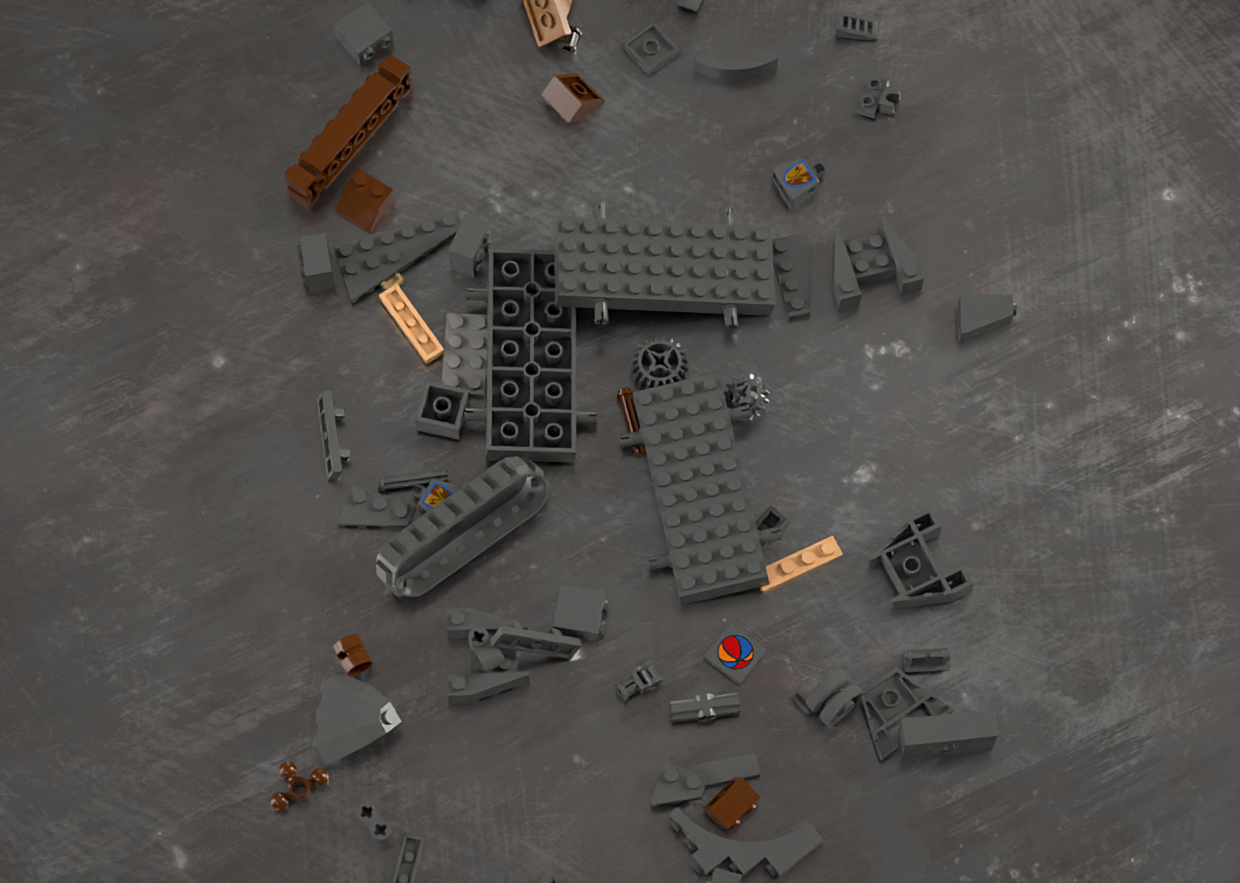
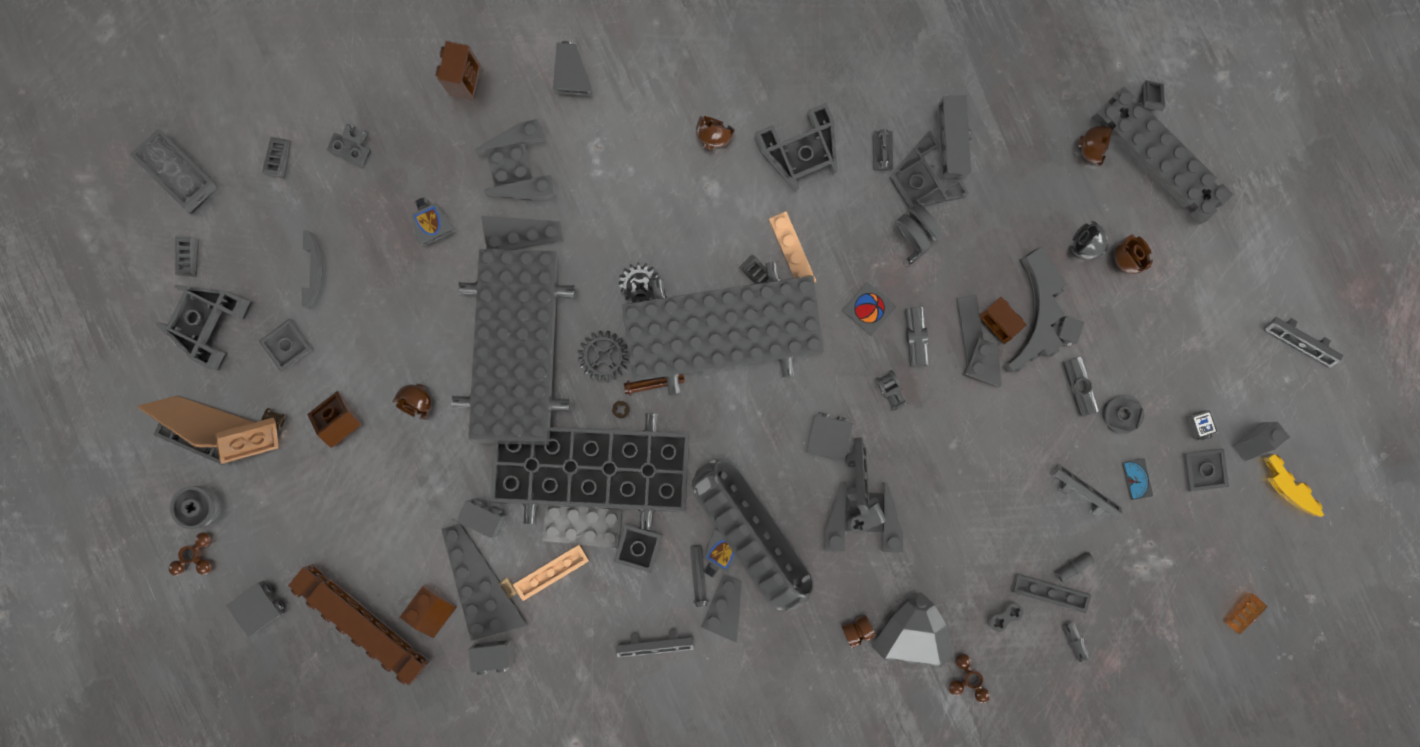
camera: 85 degrees left, 20 degrees up
none -> reddish brown cylinder [392,383,432,419]
none -> reddish brown brick [436,41,480,100]
none -> dark brown bush [612,401,630,418]
none -> reddish brown cylinder [696,116,735,150]

